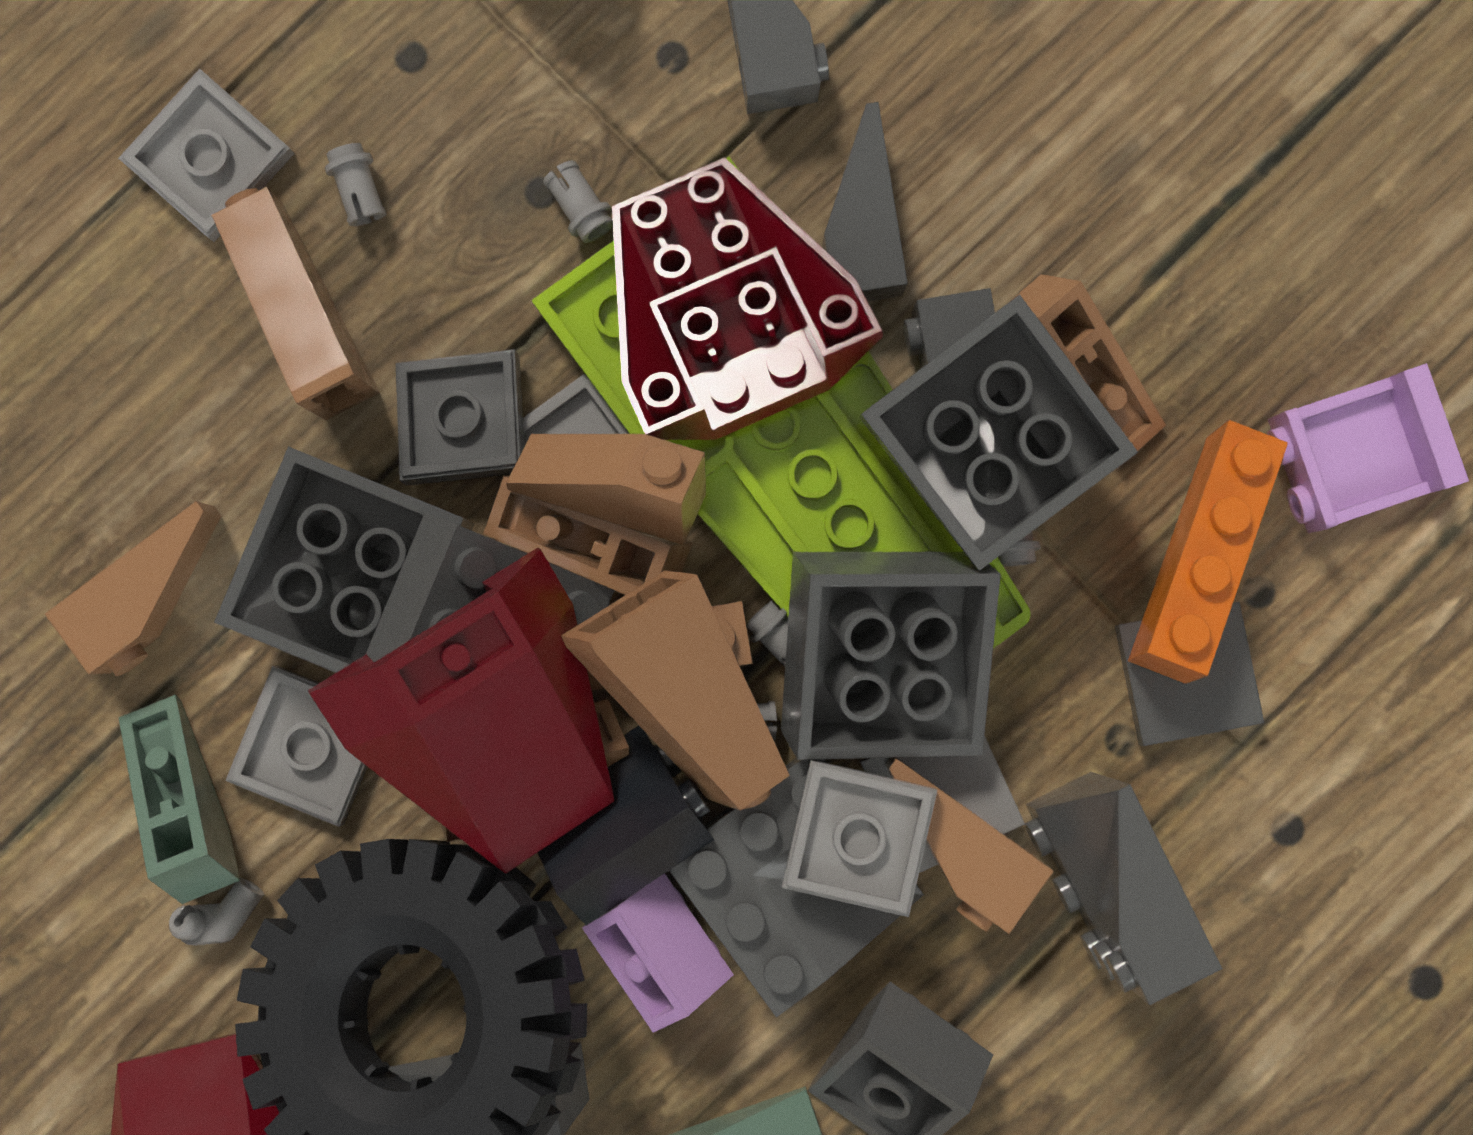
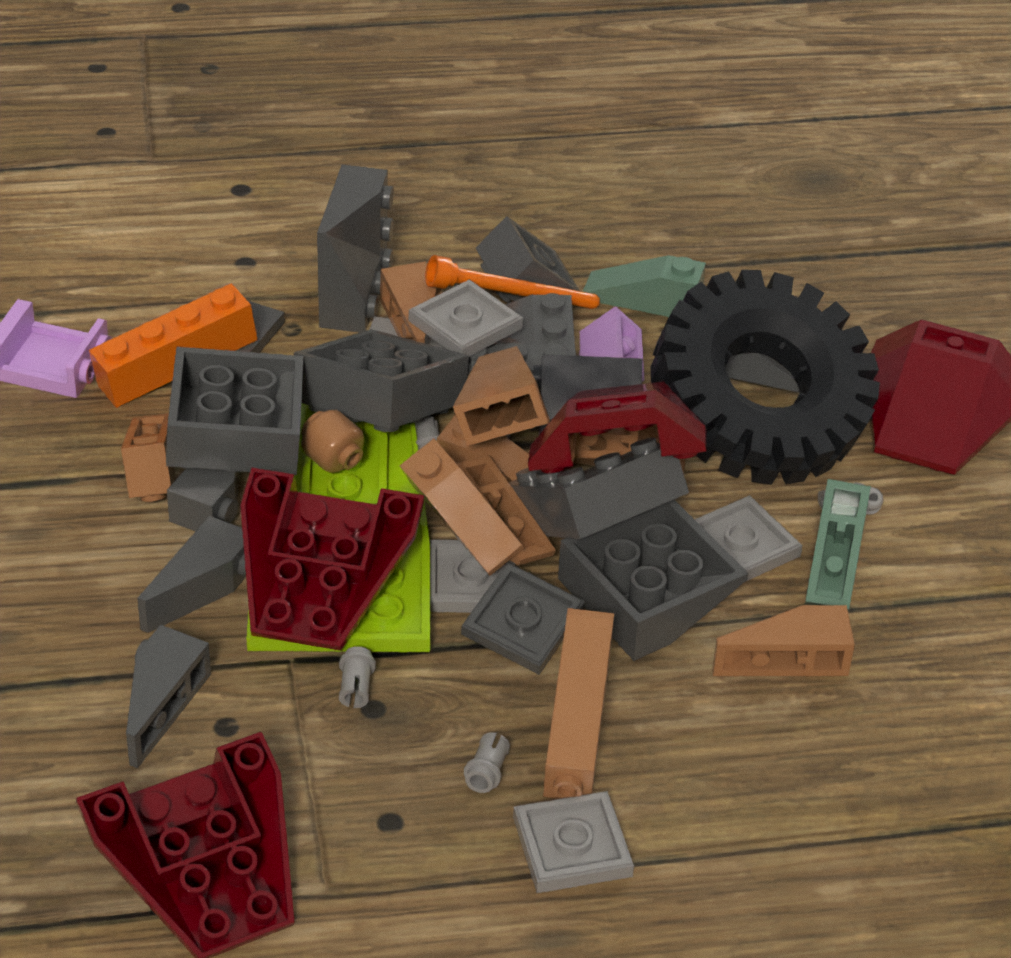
camera: 150 degrees left, 45 degrees down
none -> medium nougat head [301,410,365,473]
none -> orange piece [425,255,600,309]

